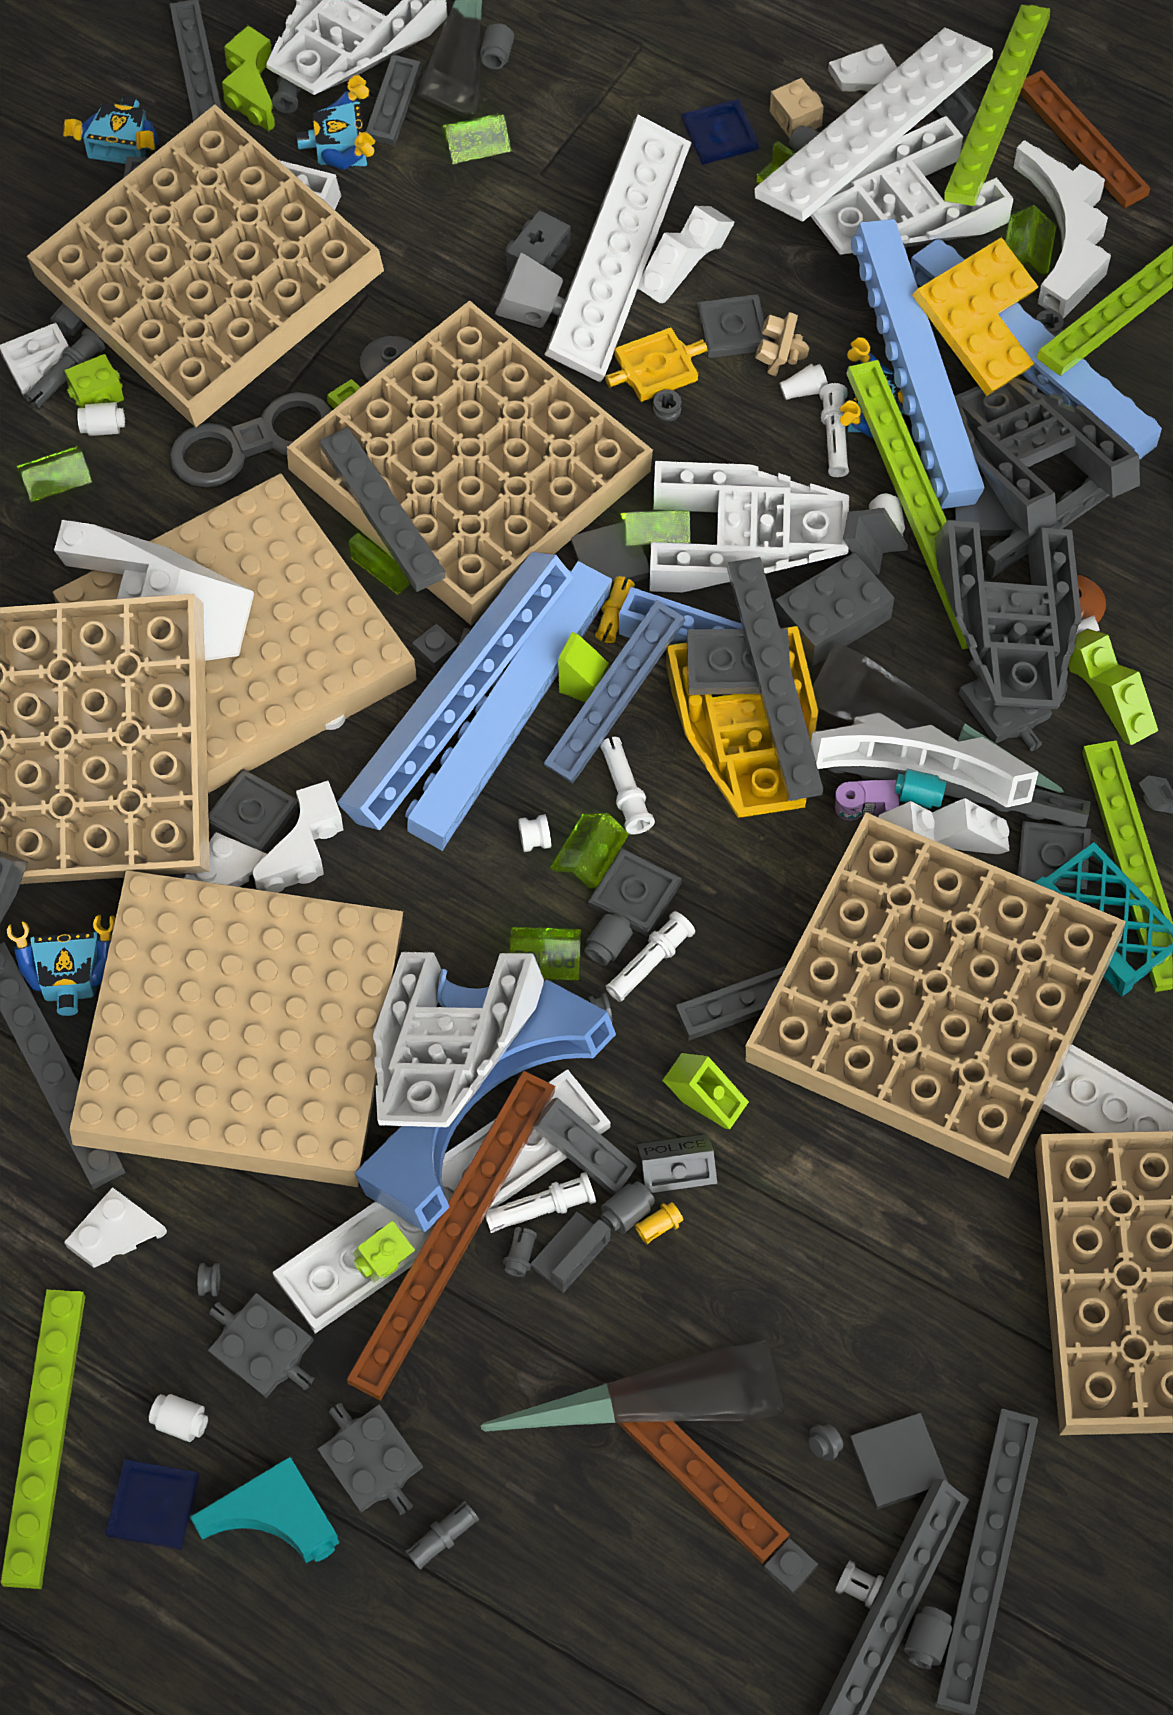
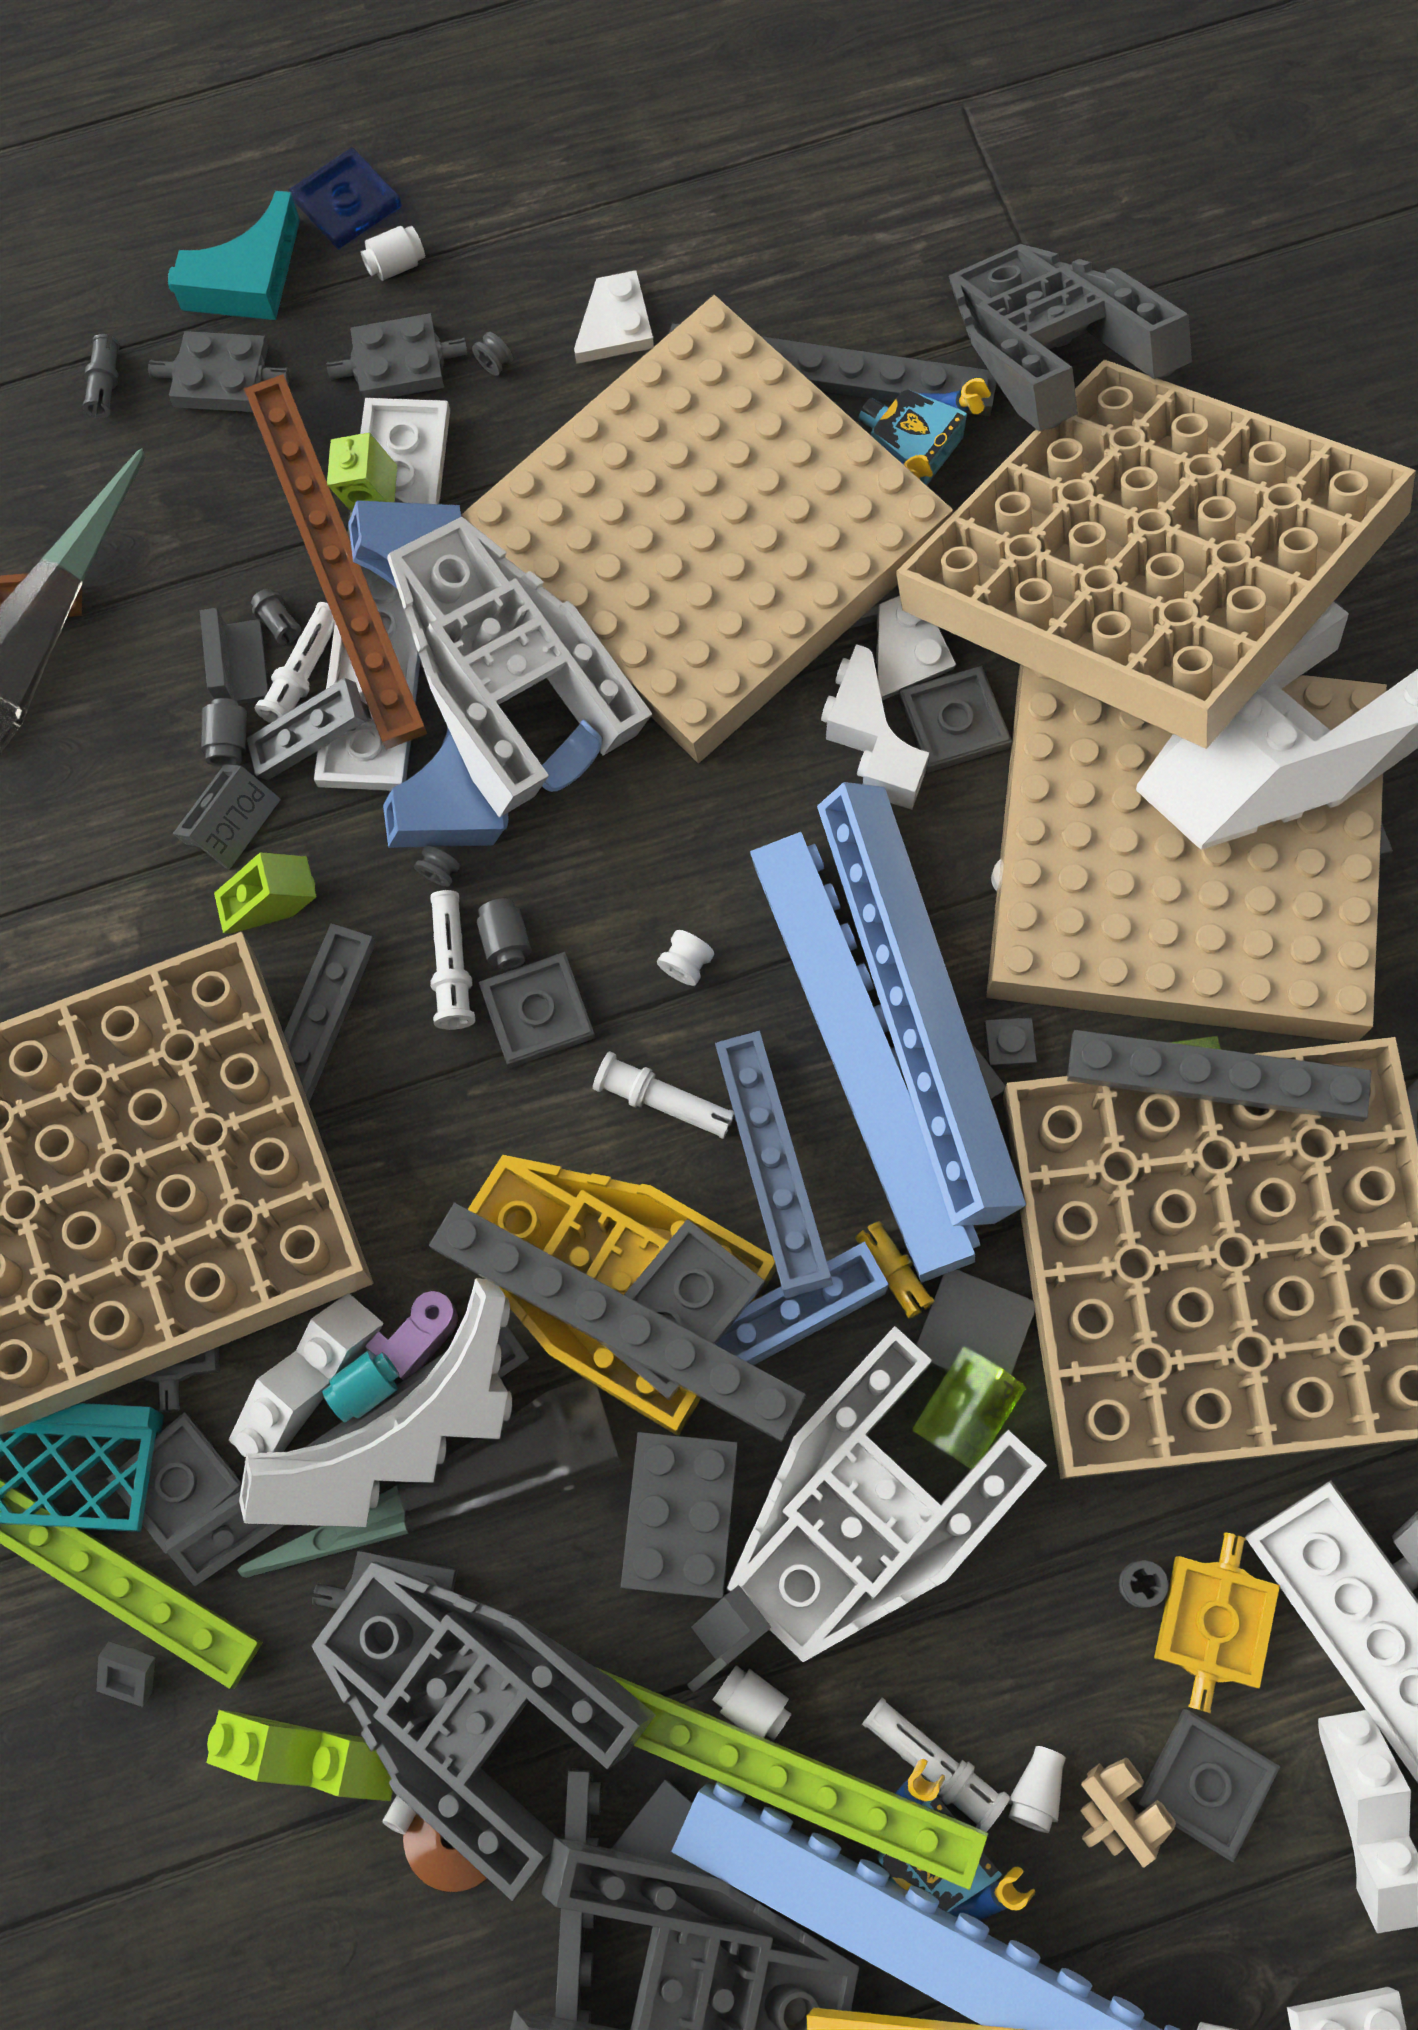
camera: 135 degrees right, 10 degrees up
lime plate [1,1290,85,1589] -> none
clear neon green panel [510,927,581,980] -> none
clear neon green panel [551,813,629,888] -> none
lime slope [558,632,609,702] -> none
yellow pin [634,1202,683,1244] -> none

